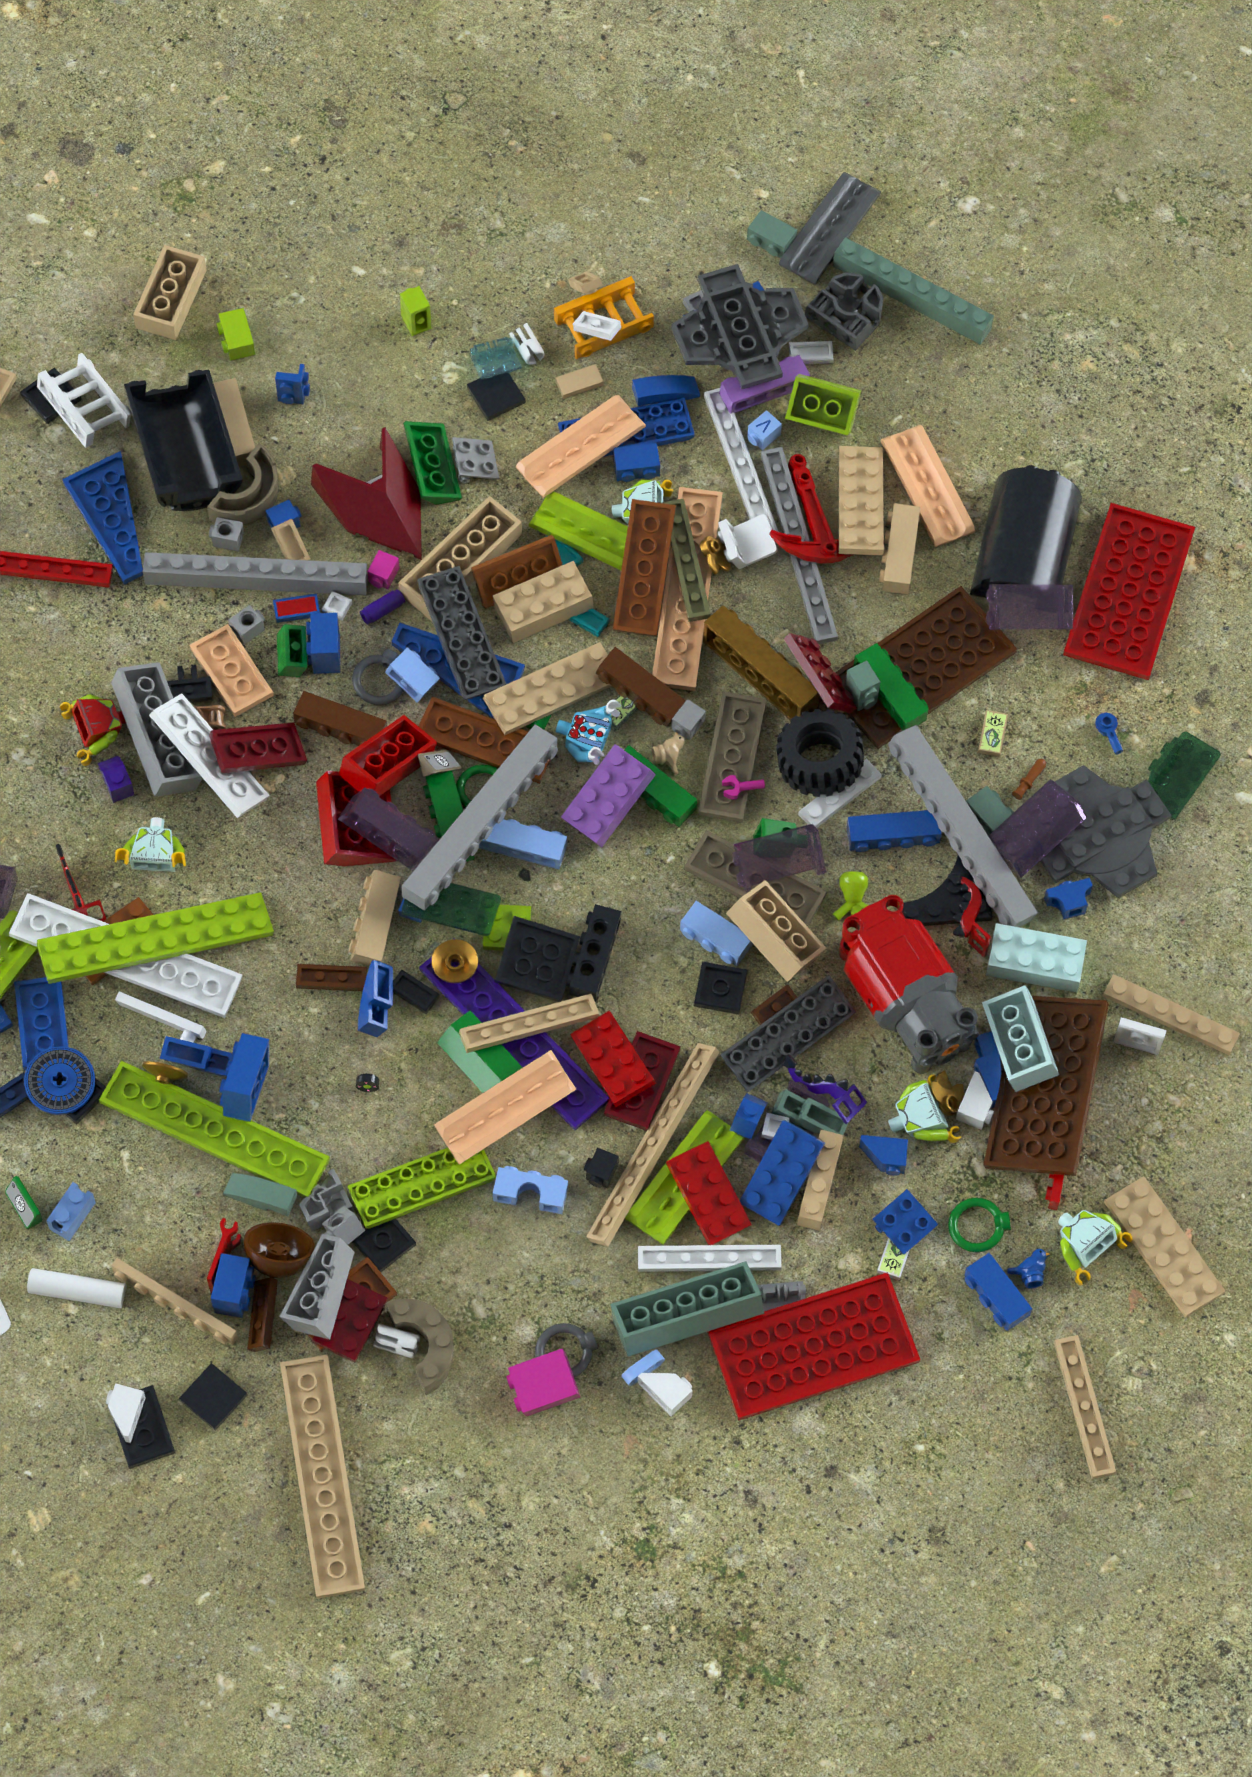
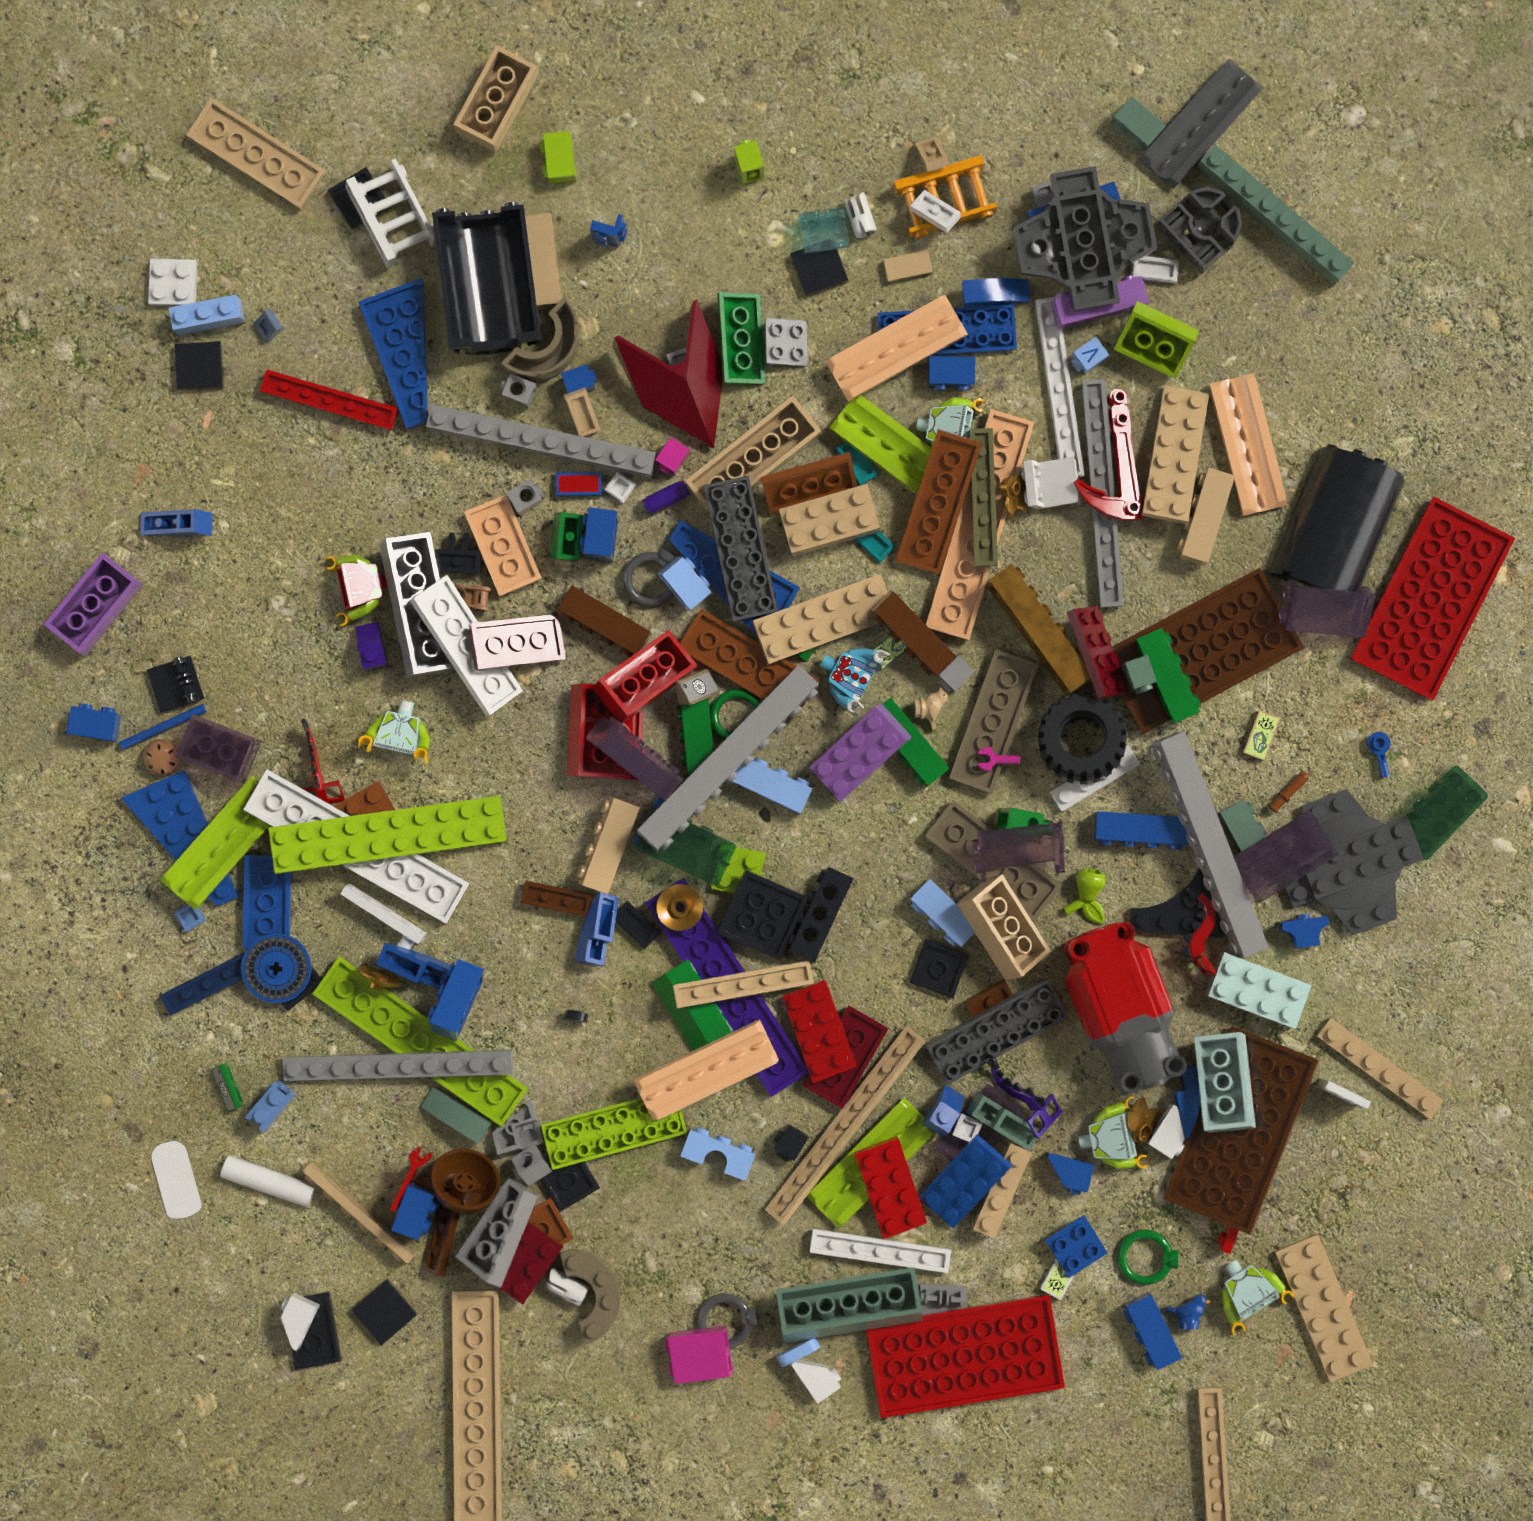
camera: 10 degrees right, 20 degrees up
none -> light grey plate [282,1050,514,1081]

